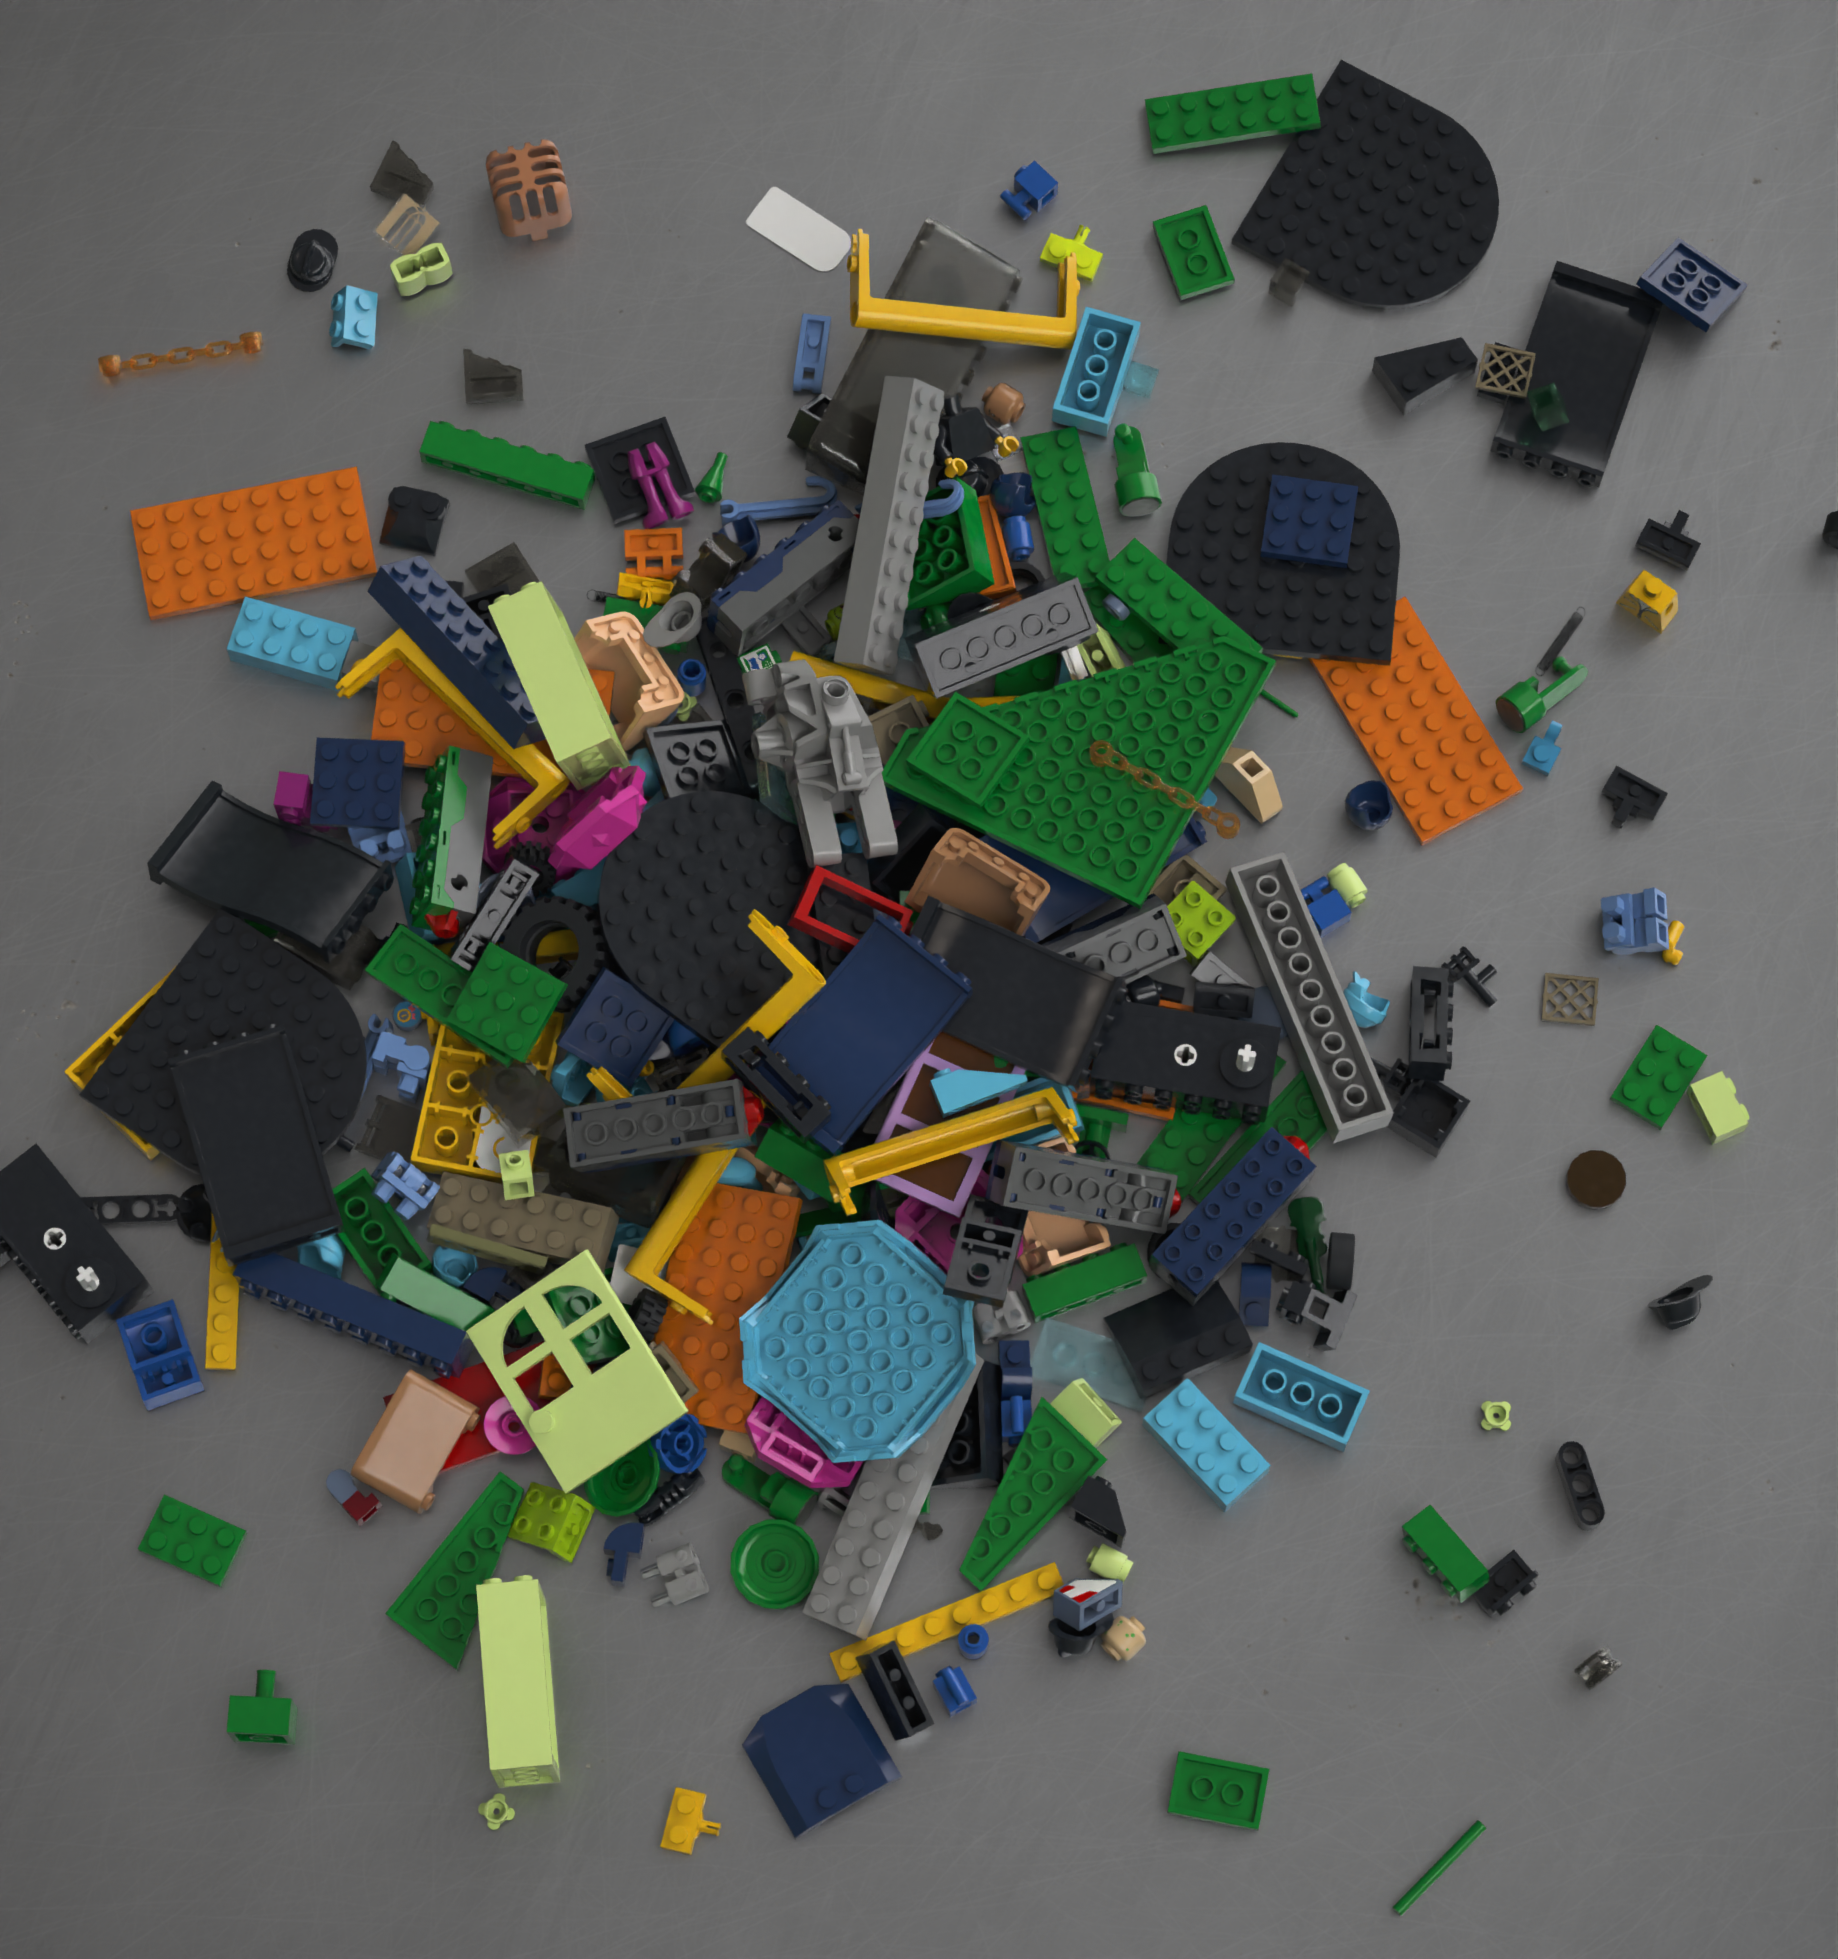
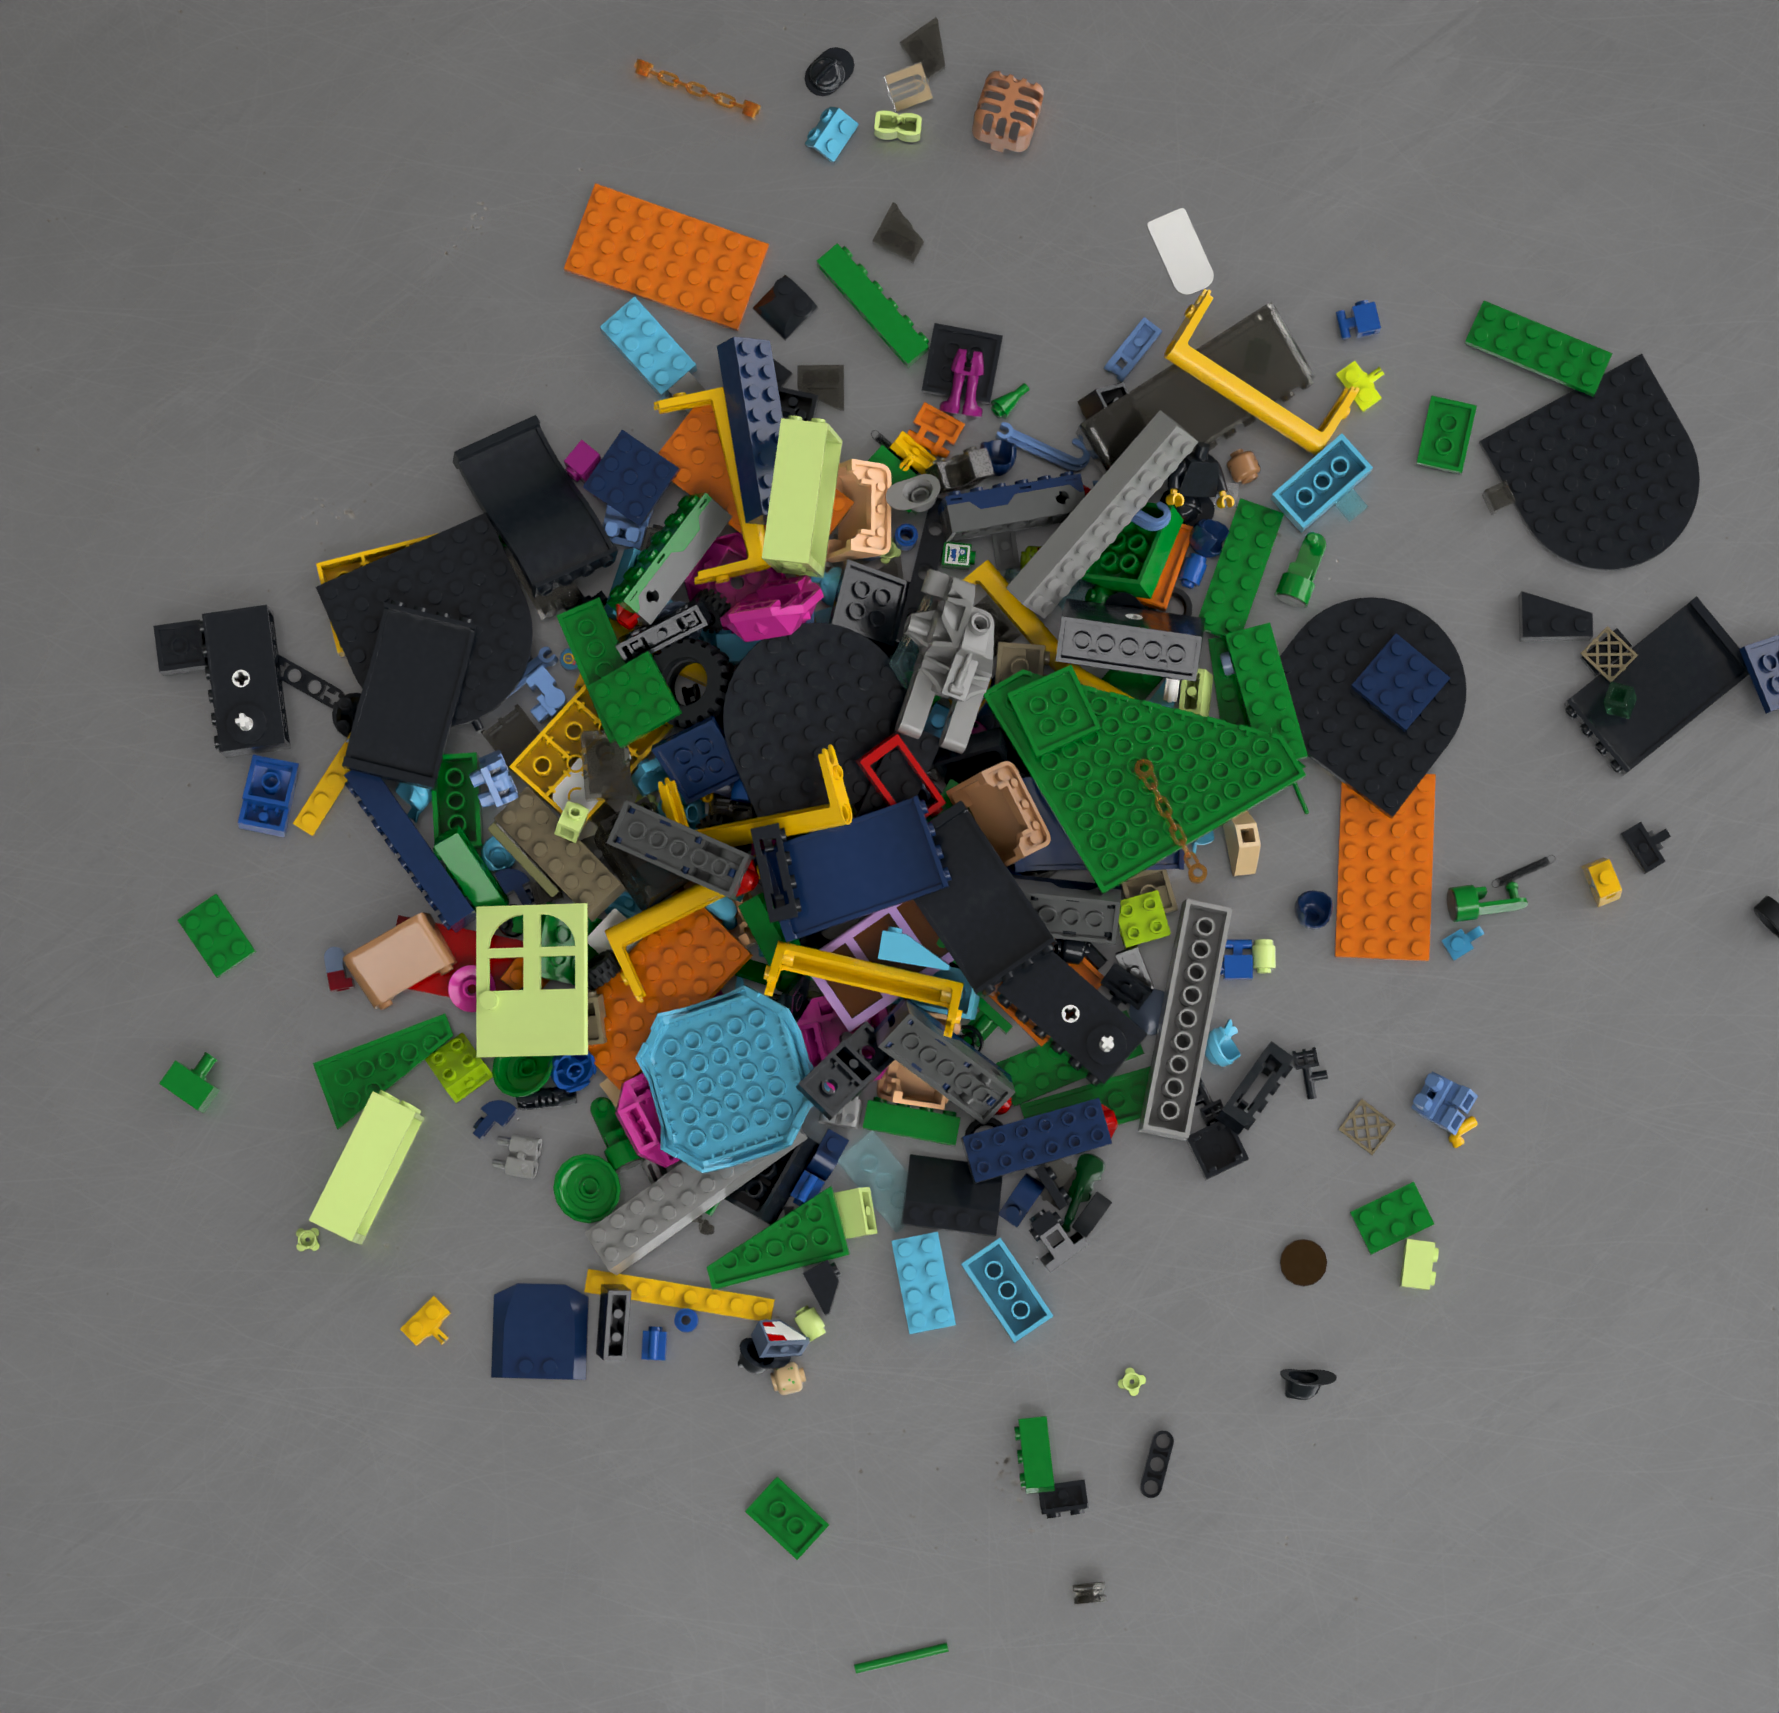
camera: 35 degrees right, 10 degrees up
black hinge [1602,766,1668,829] -> none

